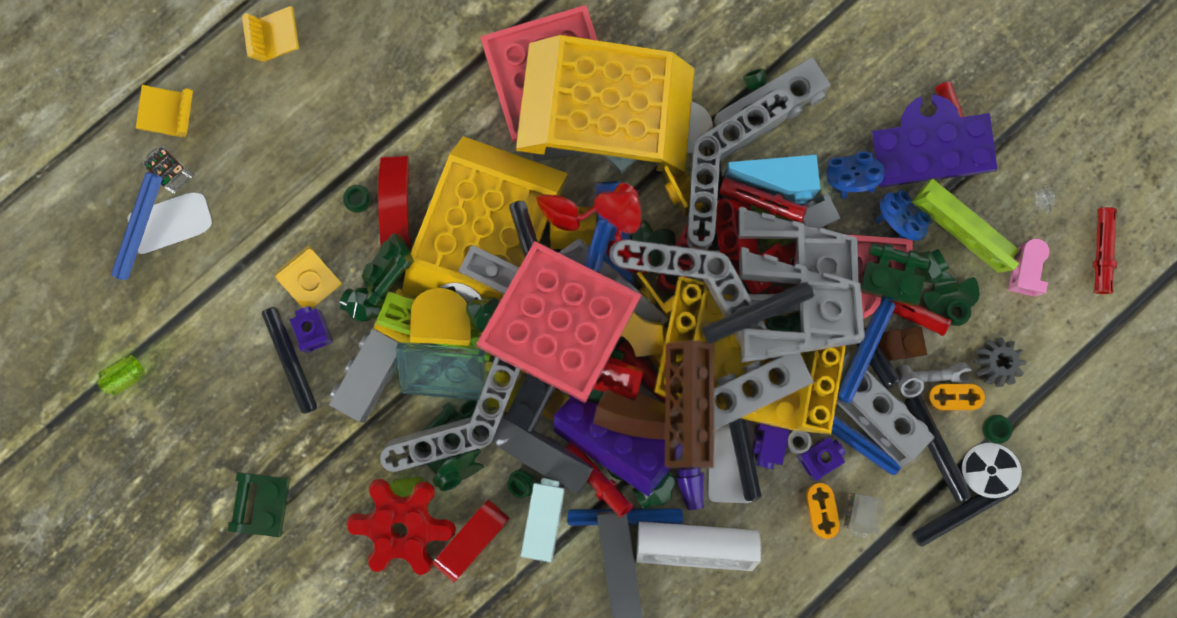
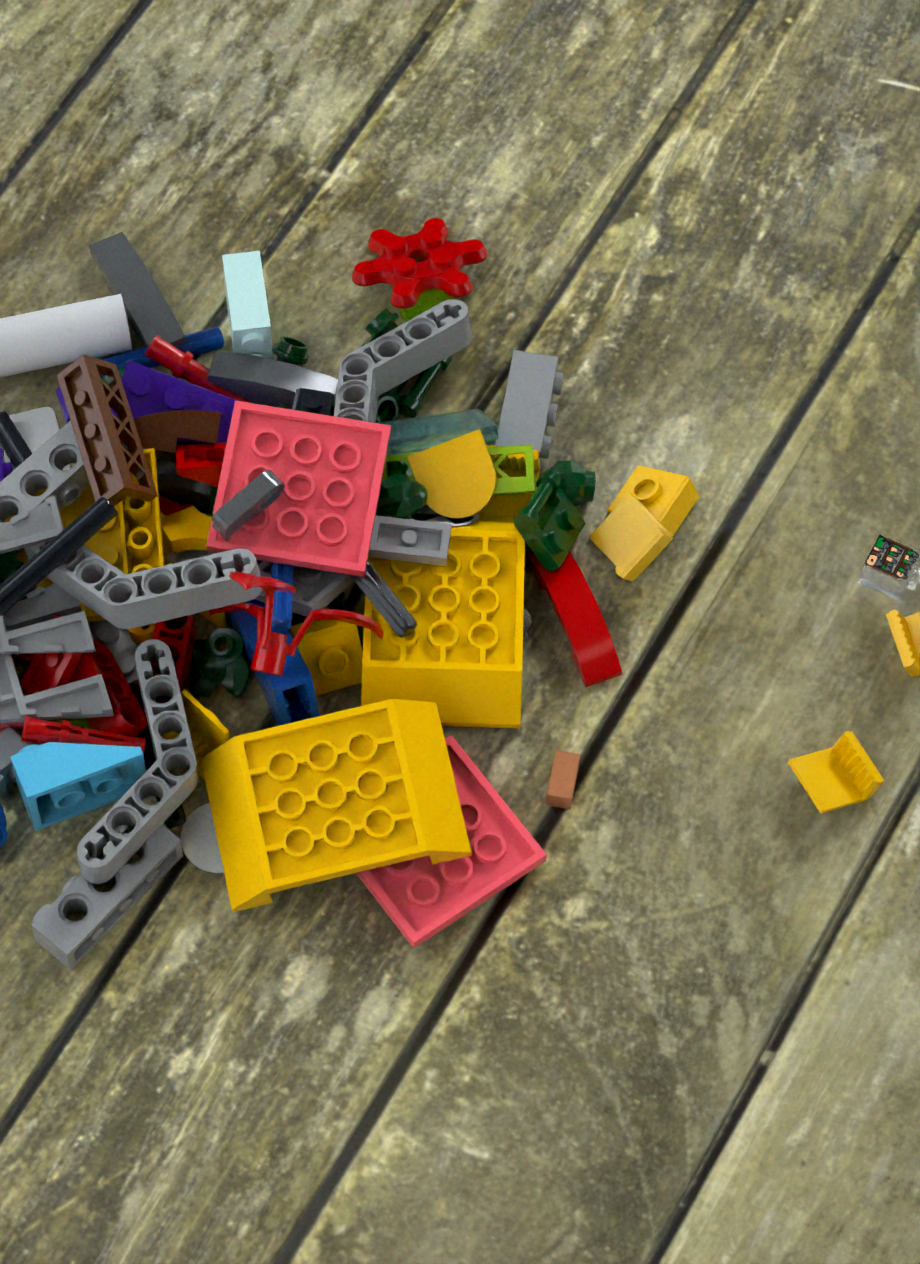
camera: 155 degrees right, 20 degrees down
clear neon green brick [97,355,145,396] -> none
blue axle [111,172,162,280] -> none
white sticker [128,193,212,254] -> none
dark green plate [227,472,291,537] -> none
black axle [262,307,317,414] -> none
dark purple brick [289,306,334,353] -> none
dark green plate [343,185,372,213] -> none
red beam [432,499,511,583] -> none
dark green hinge [743,68,767,92] -> none
none -> dark grey piece [212,470,285,541]
none -> nougat piece [546,750,581,810]
none -> yellow piece [589,493,674,582]

